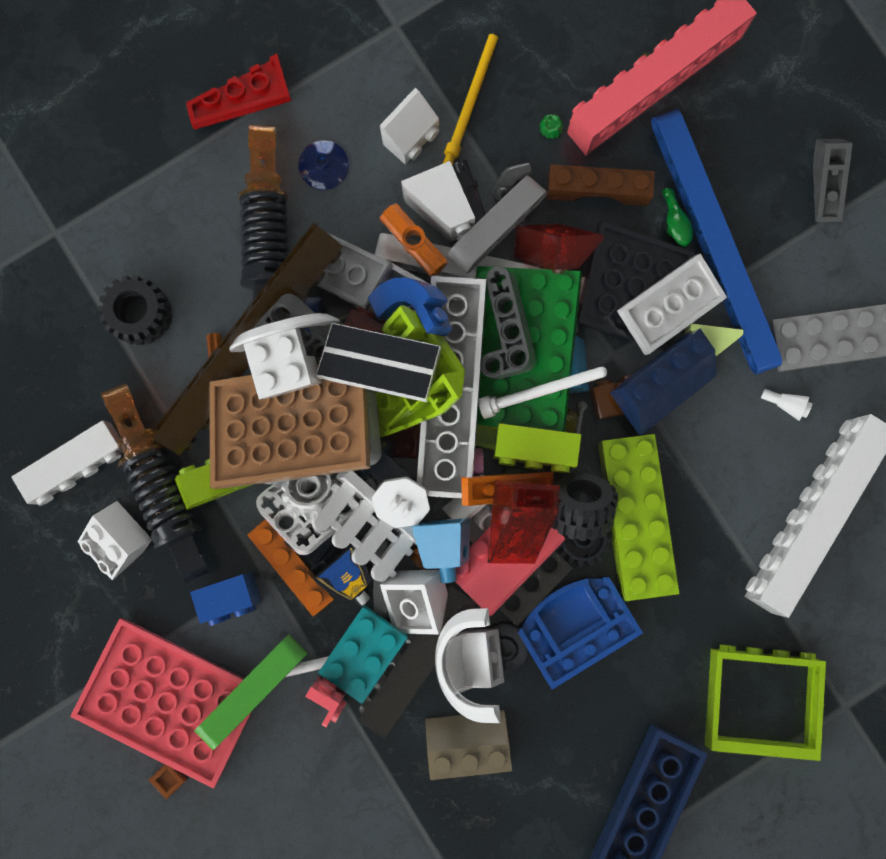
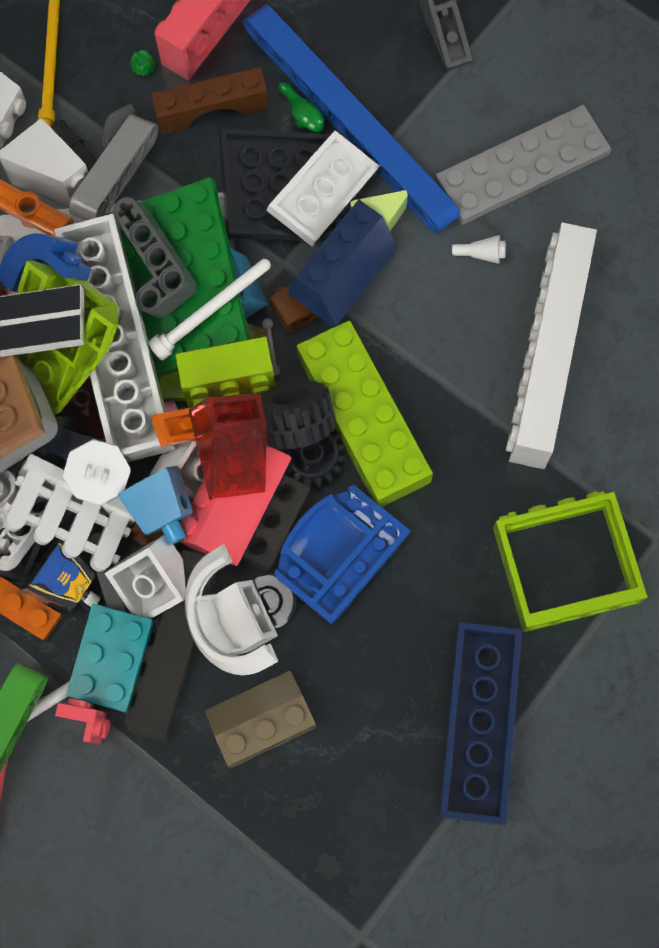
camera: 20 degrees left, 10 degrees down
clear red slope [514,224,603,274] -> none

